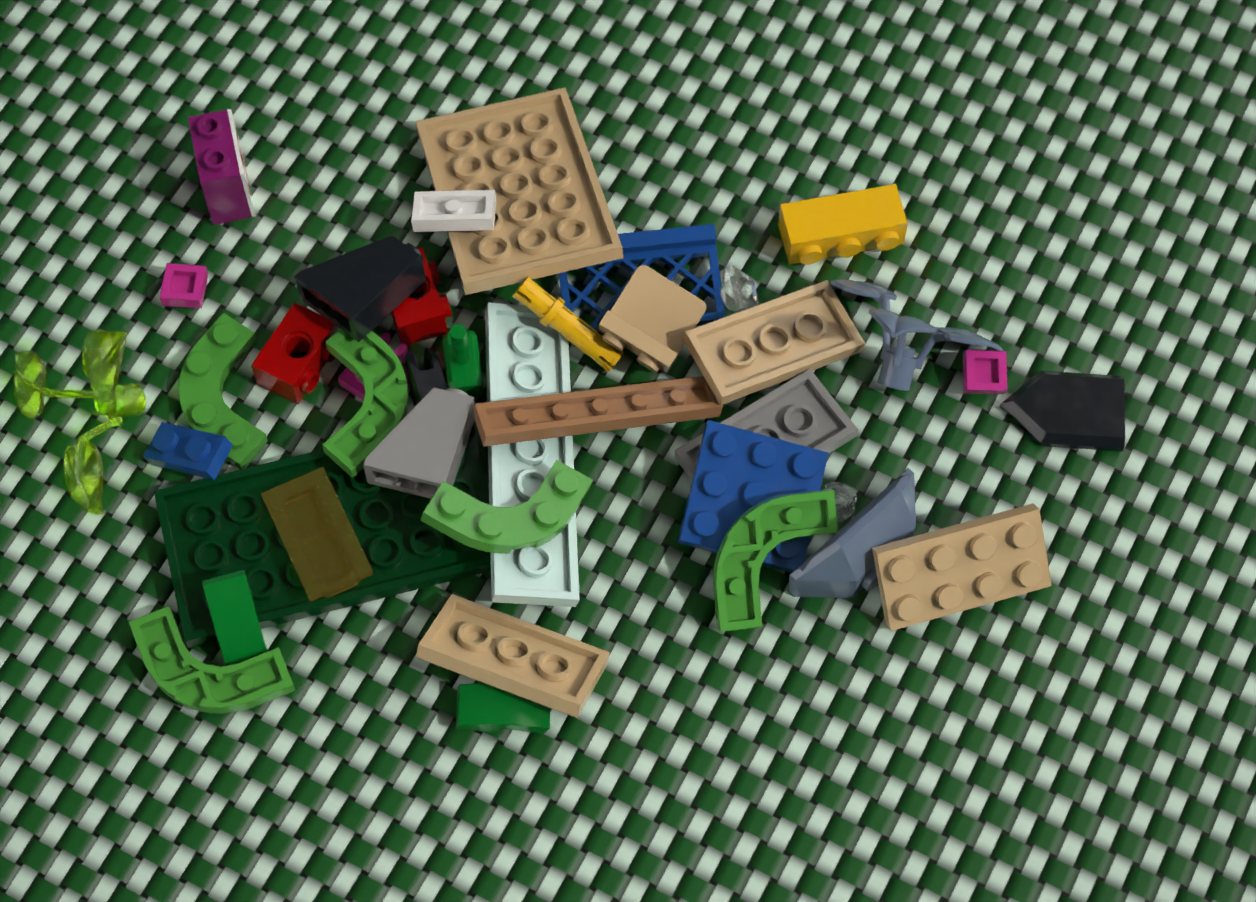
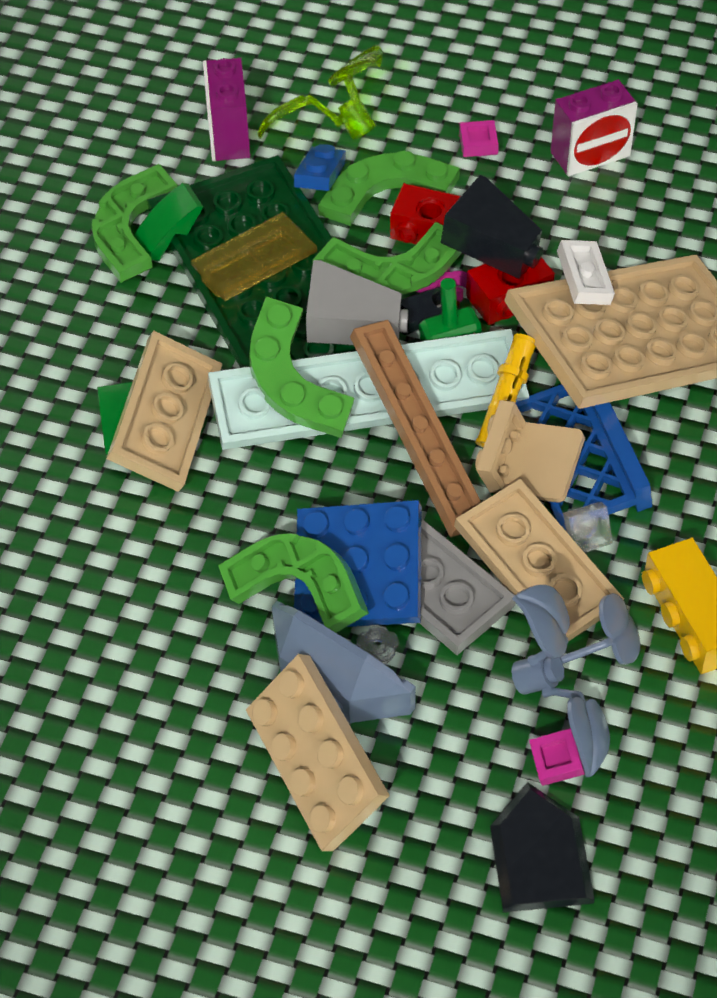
camera: 80 degrees right, 10 degrees down
none -> magenta piece [203,58,250,161]

